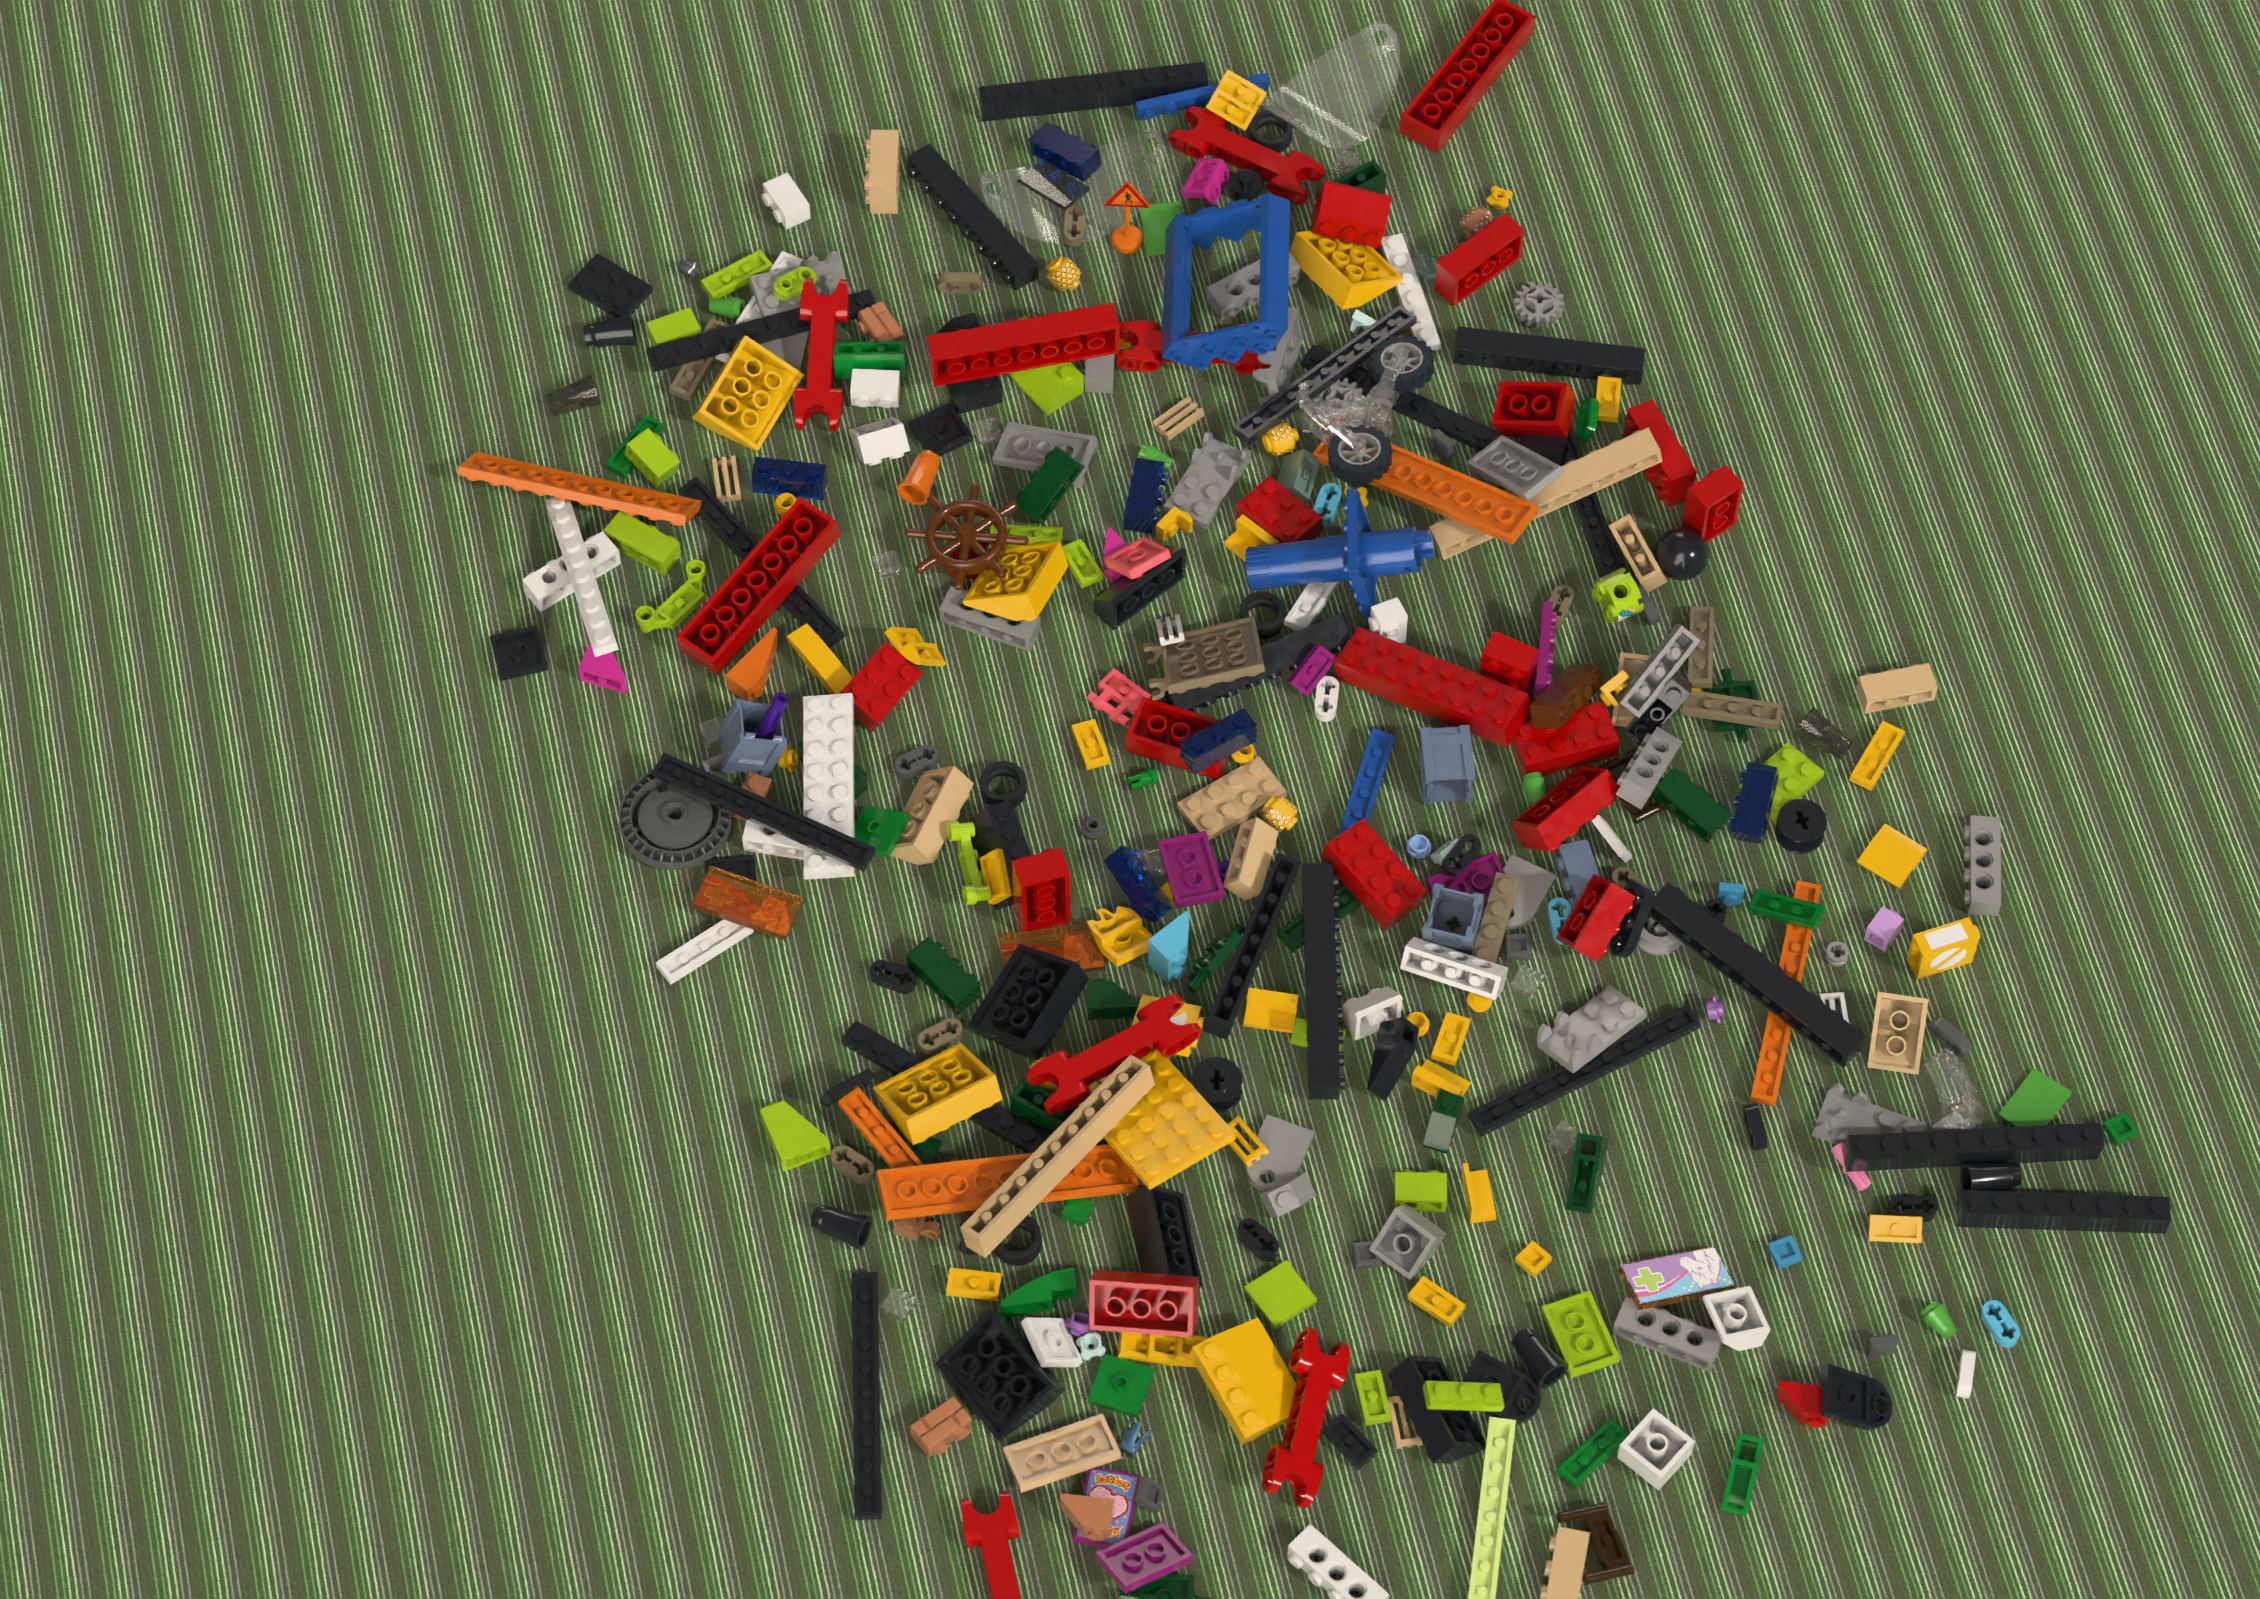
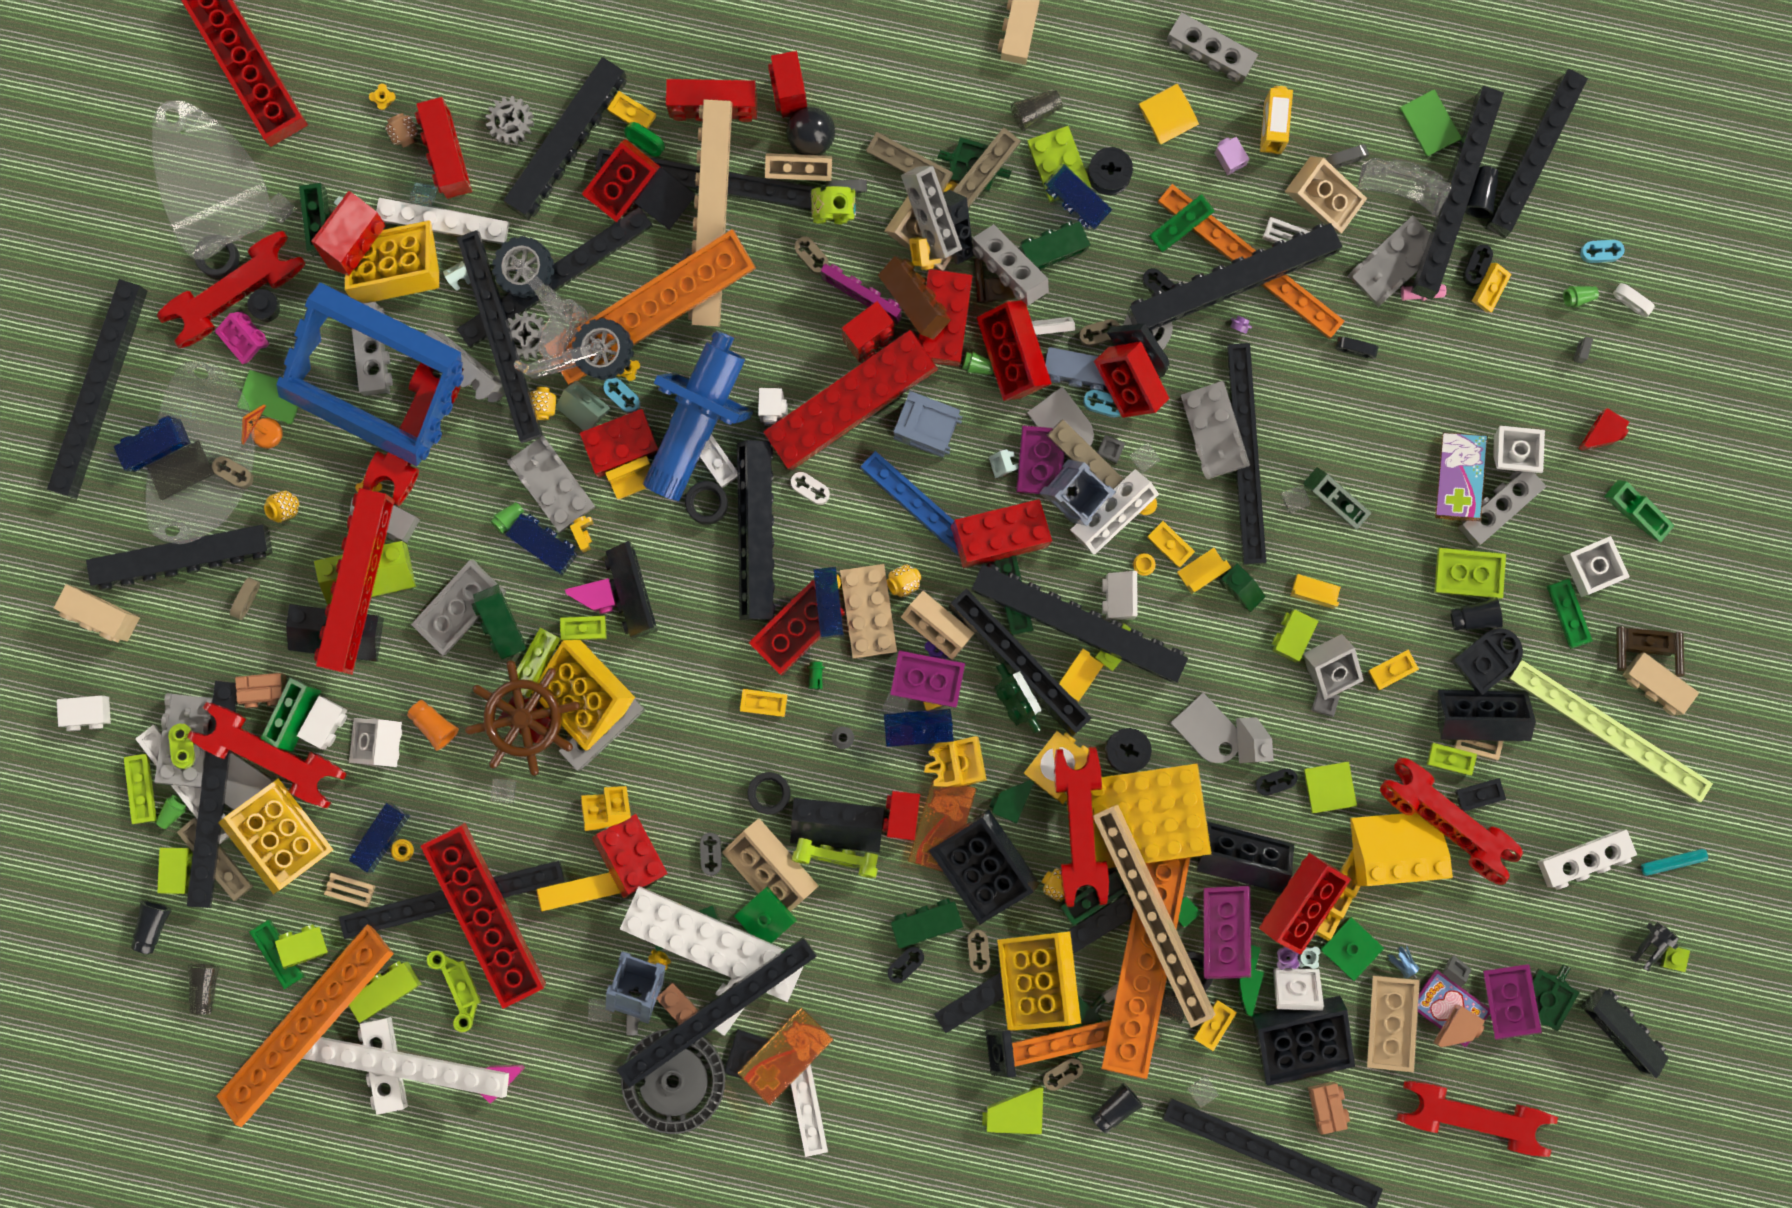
camera: 65 degrees left, 25 degrees up
black plate [489,625,548,681] -> none
black plate [568,253,653,318] -> none
dark grey plate [678,258,700,279] -> none
orange slope [725,627,778,701] -> none
dark purple pin [754,693,789,740] -> none
black tile [908,402,973,457] -> none
clear tile [971,416,1002,447] -> none
yellow tile [979,848,1012,905] -> none
coral plate [1087,668,1151,727] -> none
coral plate [1104,537,1171,579] -> none
blue plate [1134,73,1270,120] -> none
dark tan plate [1143,616,1265,701] -> none
medium azure slope [1148,911,1190,984] -> none
tan tile [1152,396,1204,441] -> none
white tile [1156,614,1185,646] -> none
yellow slope [1206,70,1267,131] -> none
yellow tile [1228,1116,1269,1167] -> none
magenta plate [1287,643,1336,697] -> none
black slope [1367,1017,1419,1101] -> none
light blue plate [1406,835,1431,859] -> none
lime plate [1423,1381,1505,1412] -> none
dark grey tile [1431,429,1454,461] -> none
black beam [1441,834,1481,877] -> none
light grey hinge [1466,435,1563,501] -> none
yellow plate [1515,1241,1552,1278] -> none
dark azure plate [1717,882,1744,906] -> none
dark azure plate [1767,1235,1803,1270] -> none
black plate [1821,1364,1892,1431] -> none
light grey bush [1825,941,1849,967] -> none
yellow plate [1849,721,1905,791] -> none
green plate [2102,1112,2139,1147] -> none
none -> magenta plate [1204,886,1251,979]

